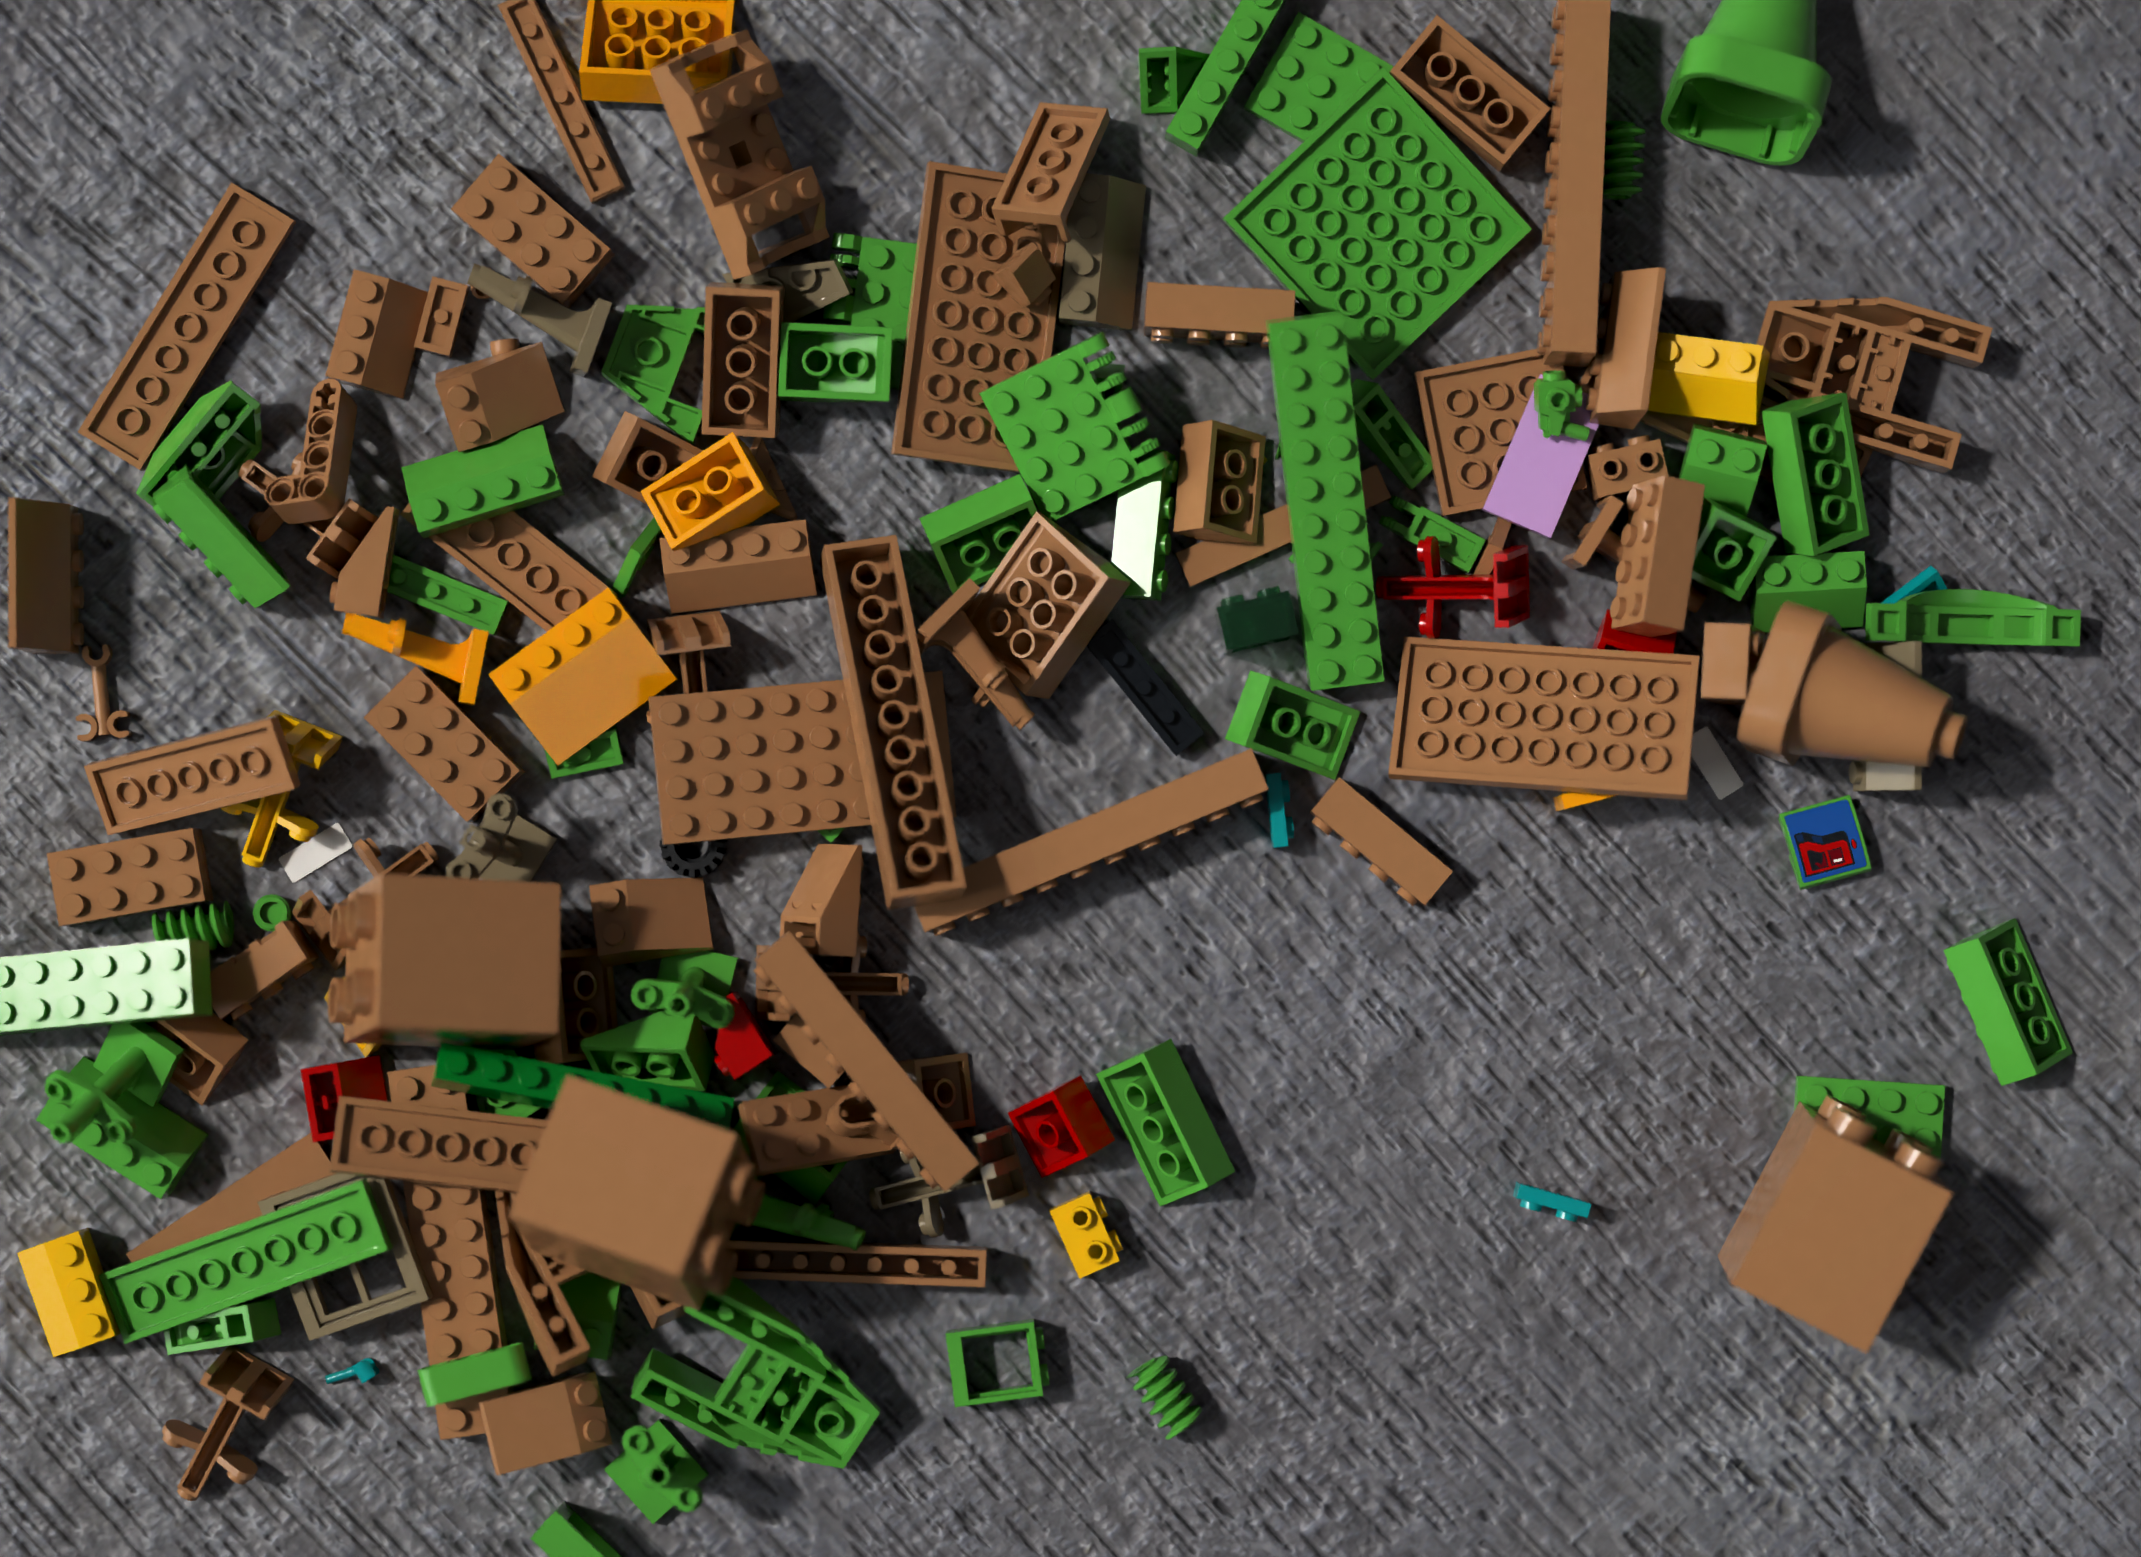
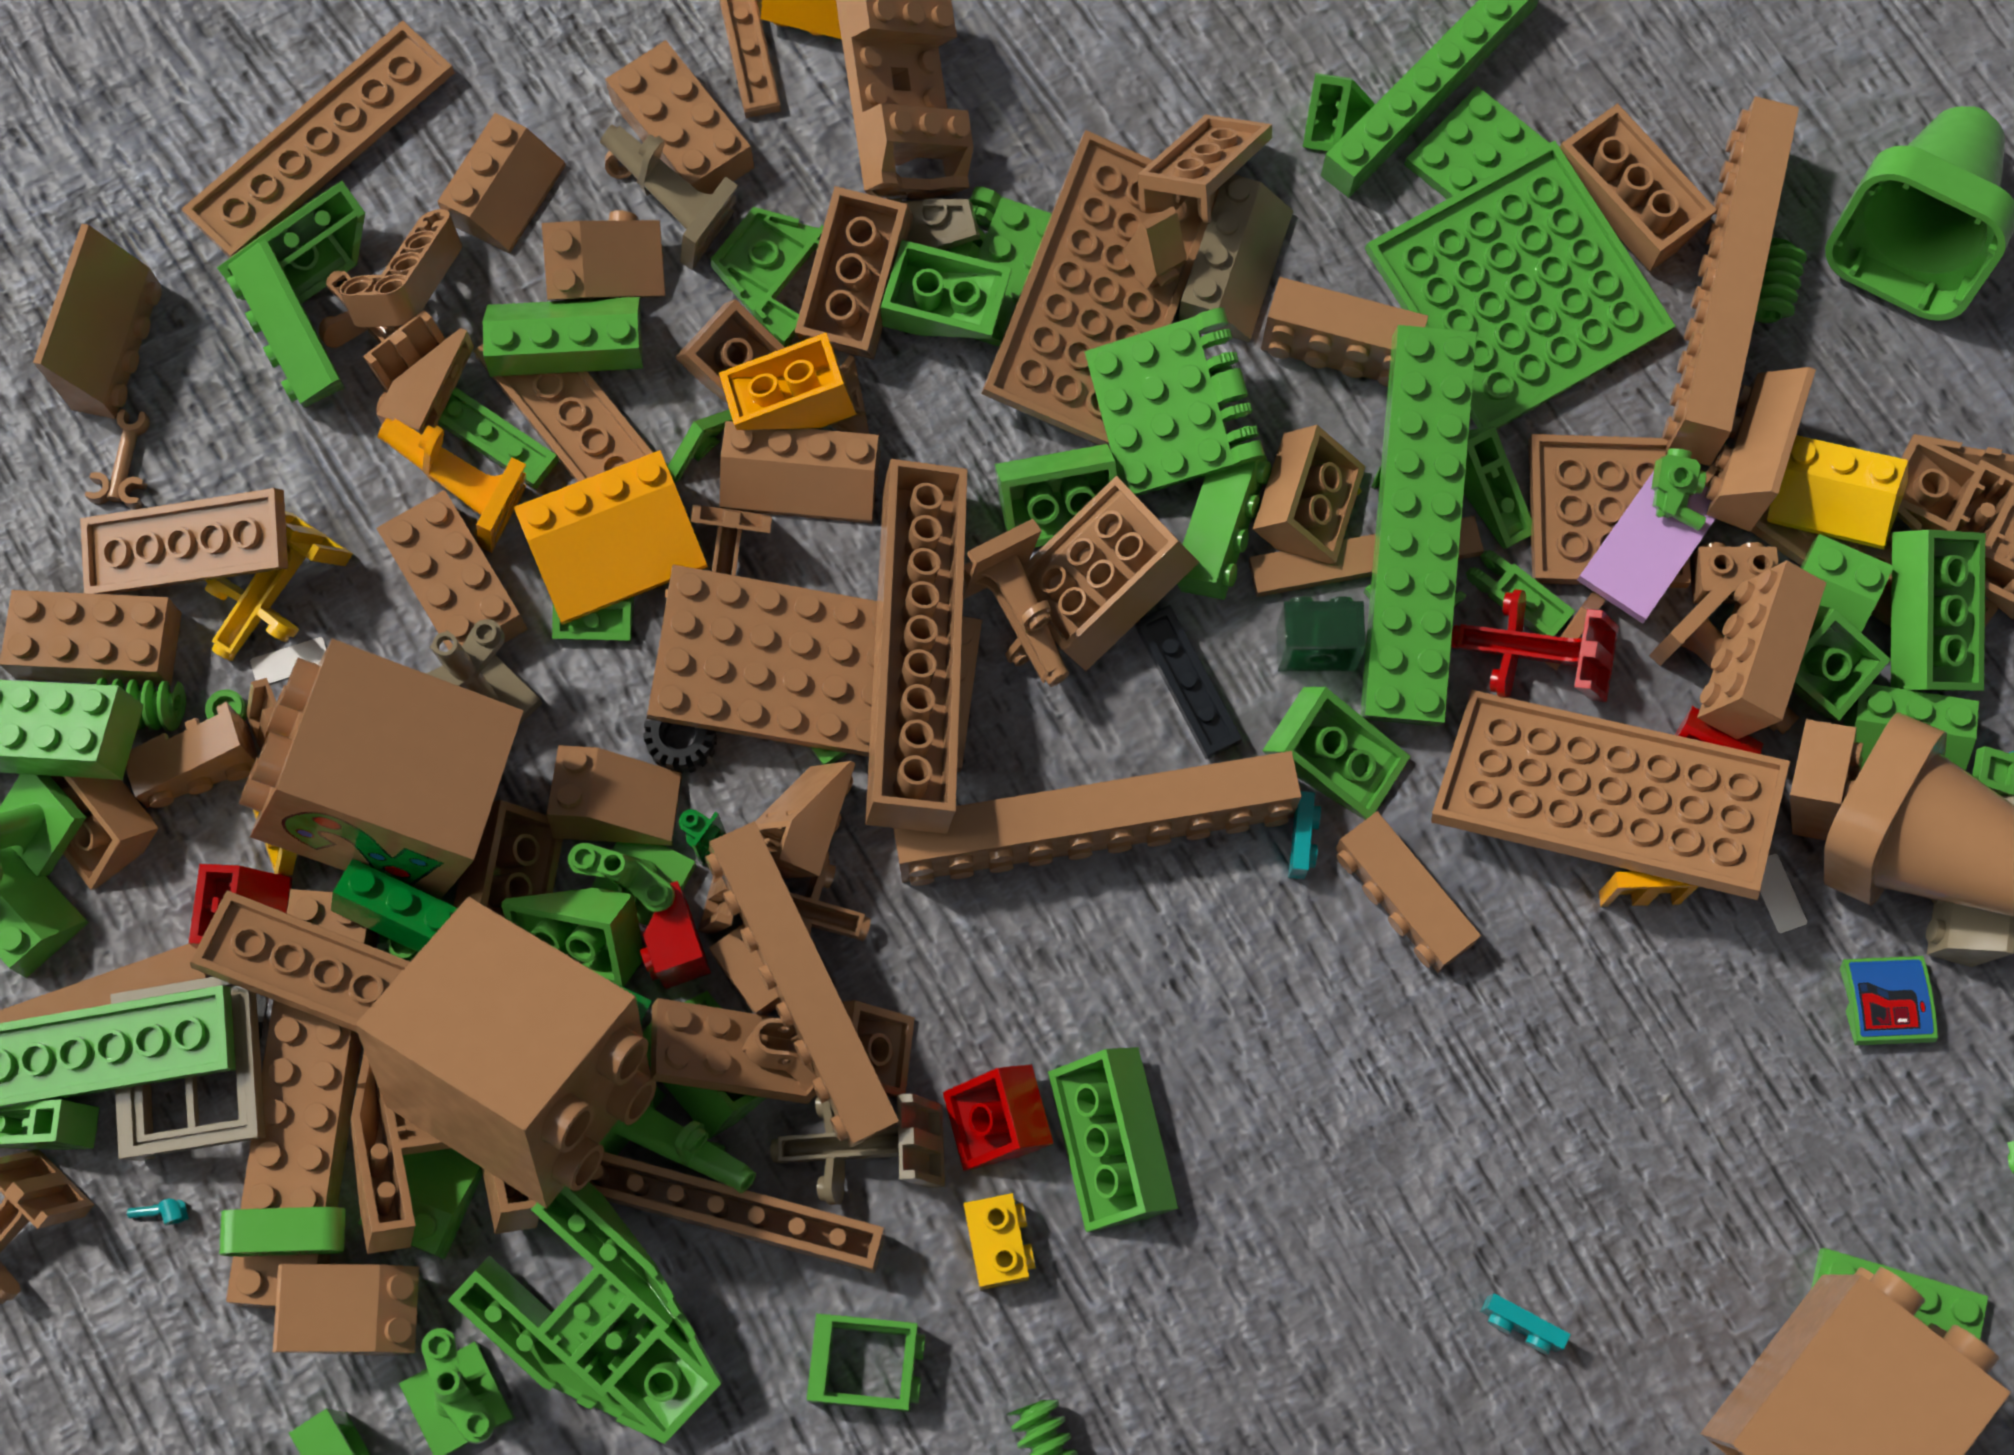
camera: 15 degrees right, 15 degrees down
medium nougat plate [414,276,470,358] -> none
none -> green hinge [679,809,726,866]

